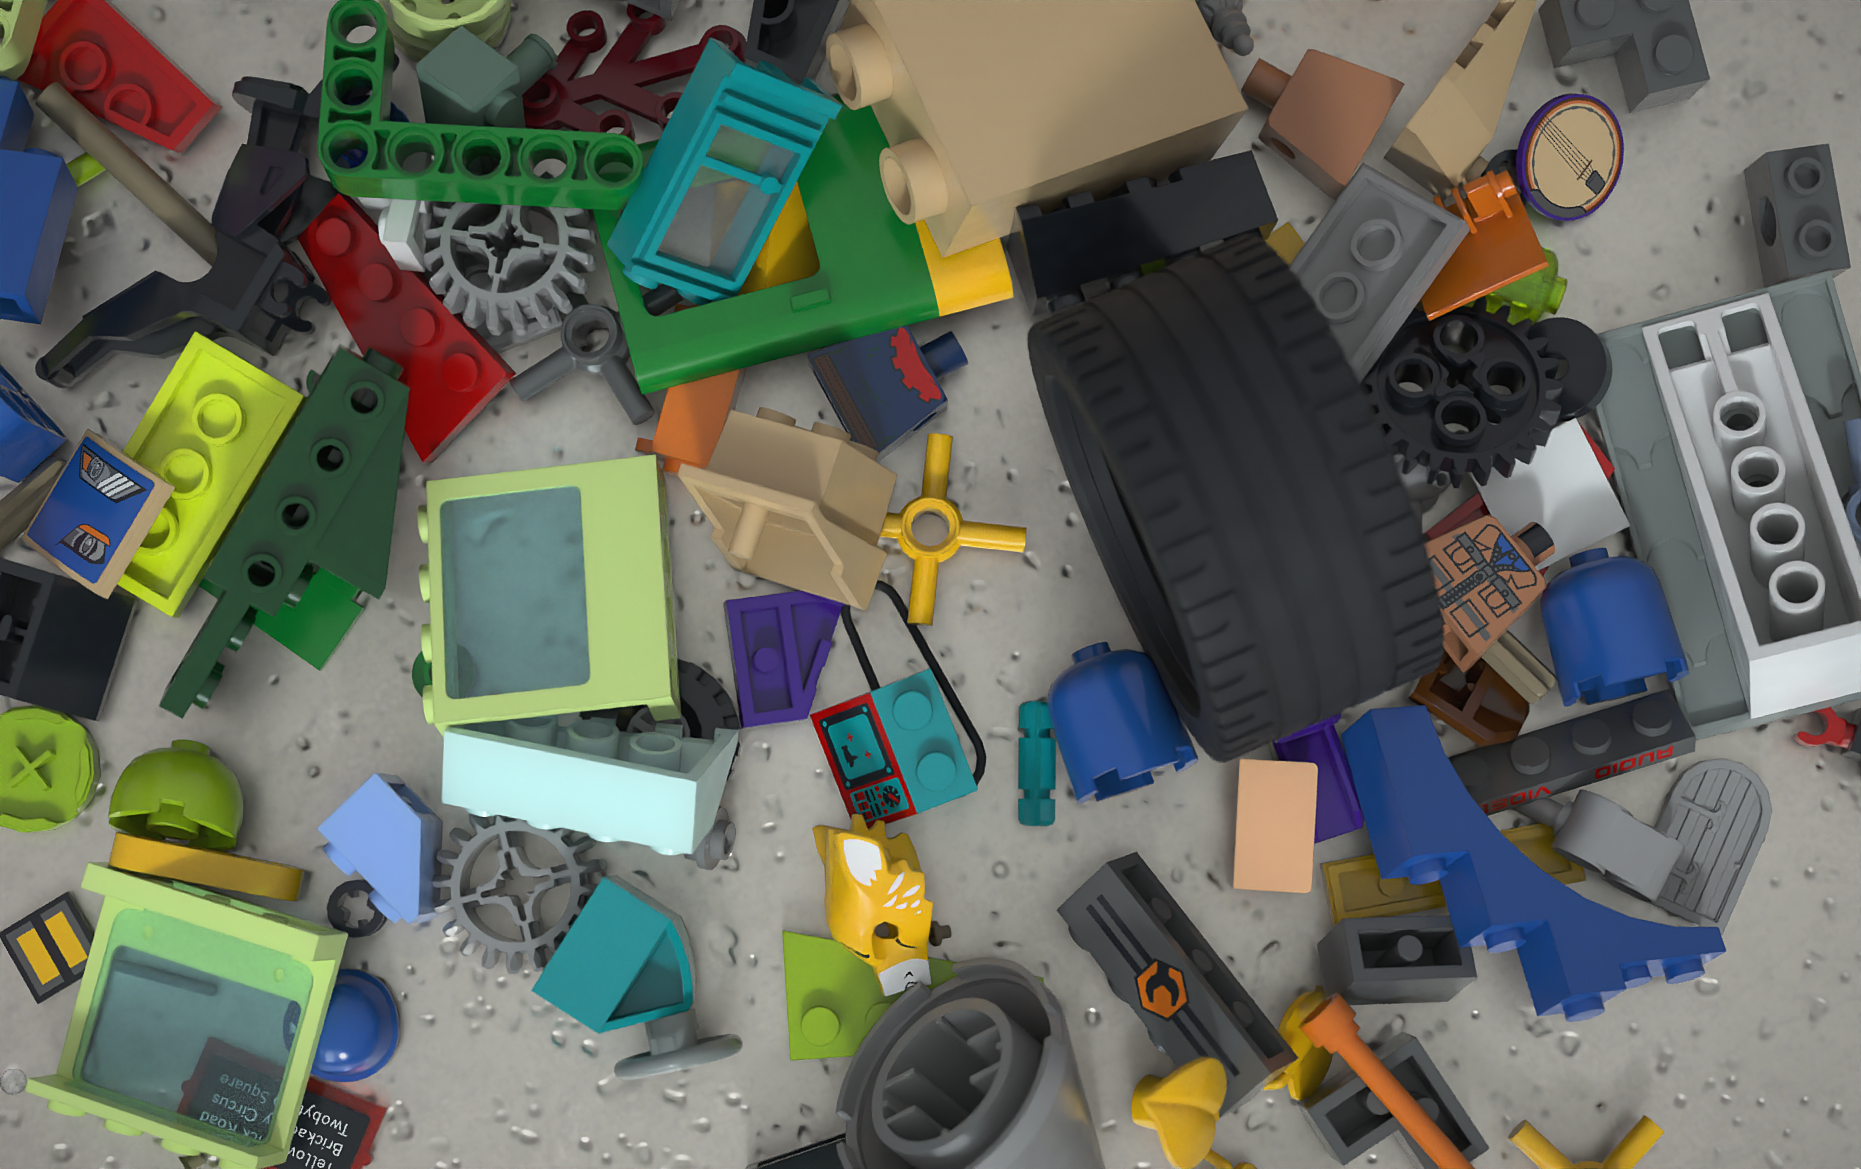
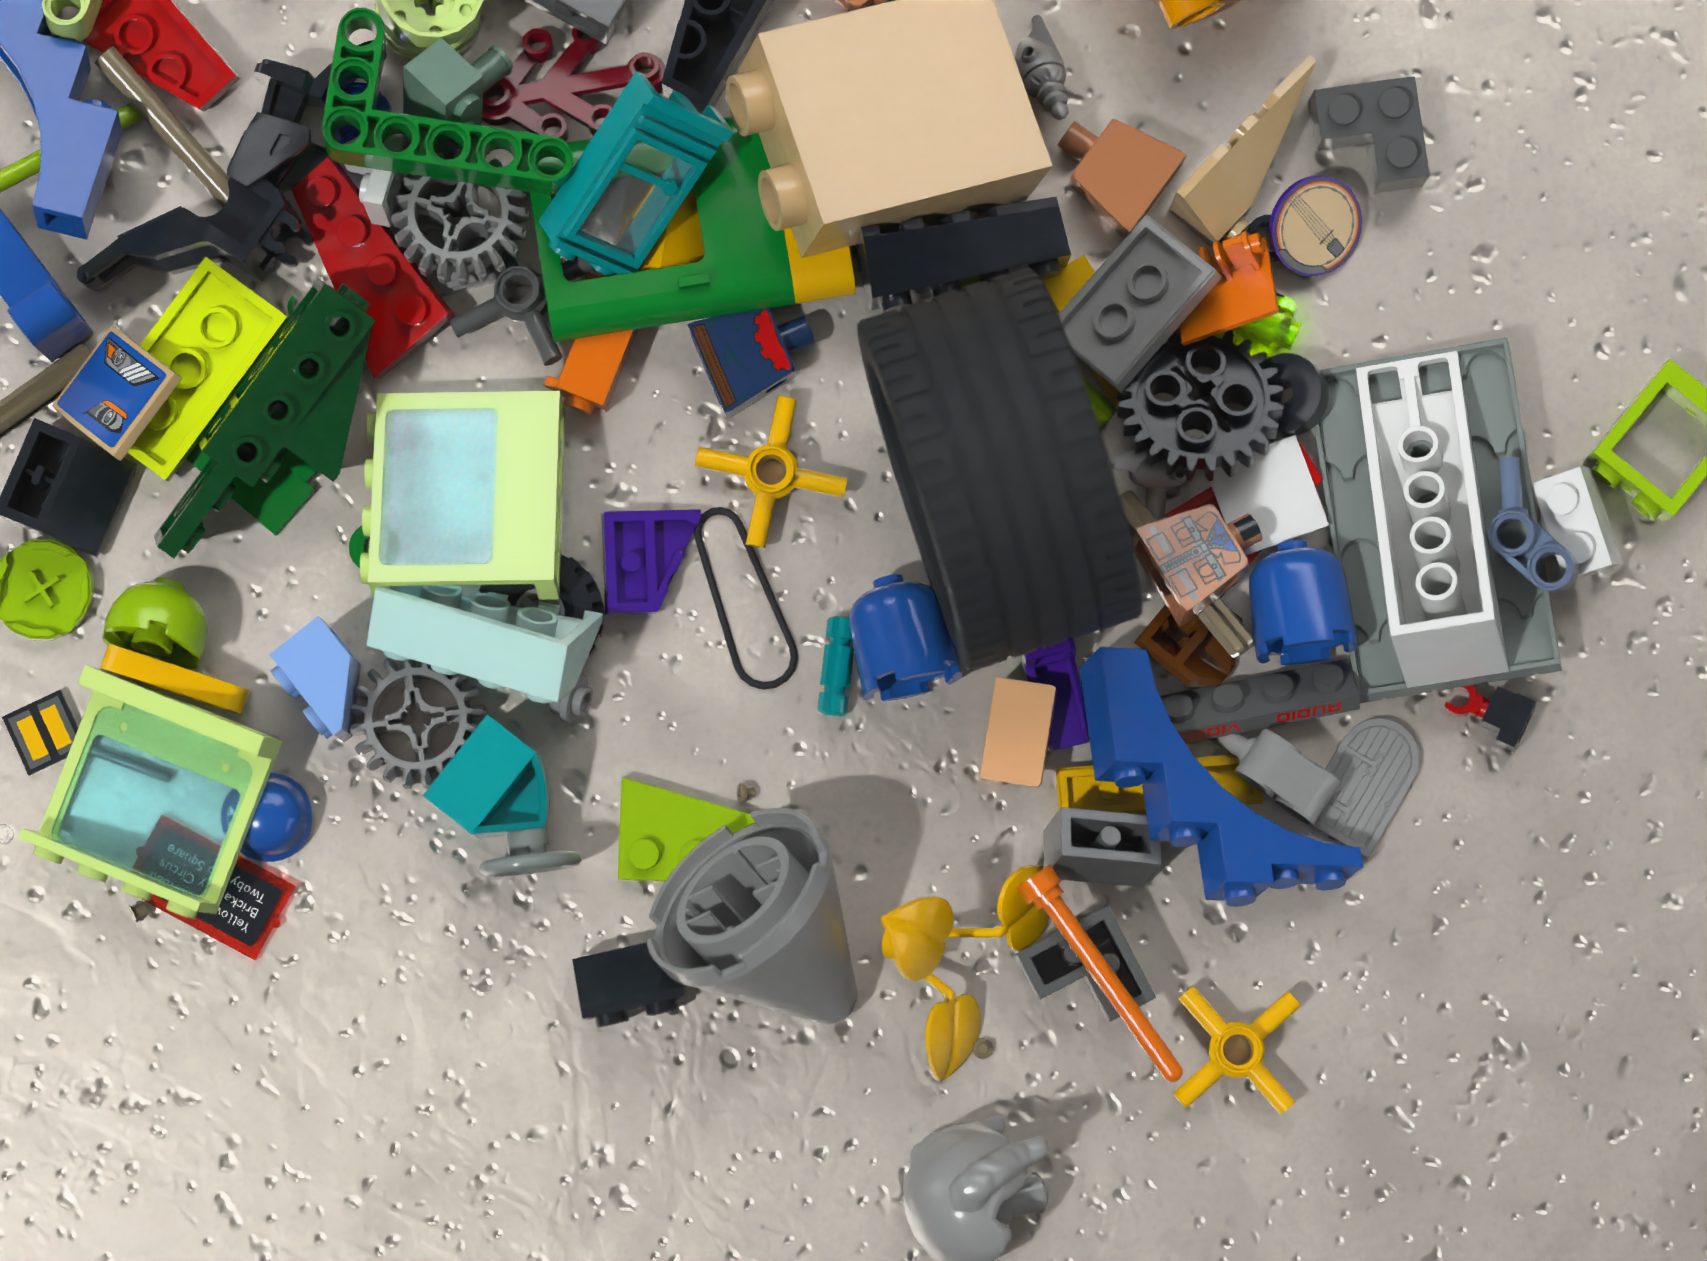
camera: 10 degrees right, 0 degrees up
black bush [327,879,388,938] -> none
tan piece [677,407,897,611] -> none
teal slope [810,668,978,829] -> none
yellow piece [812,814,933,996] -> none
dark grey brick [1057,852,1298,1118] -> none
dark grey brick [1744,143,1851,288] -> none

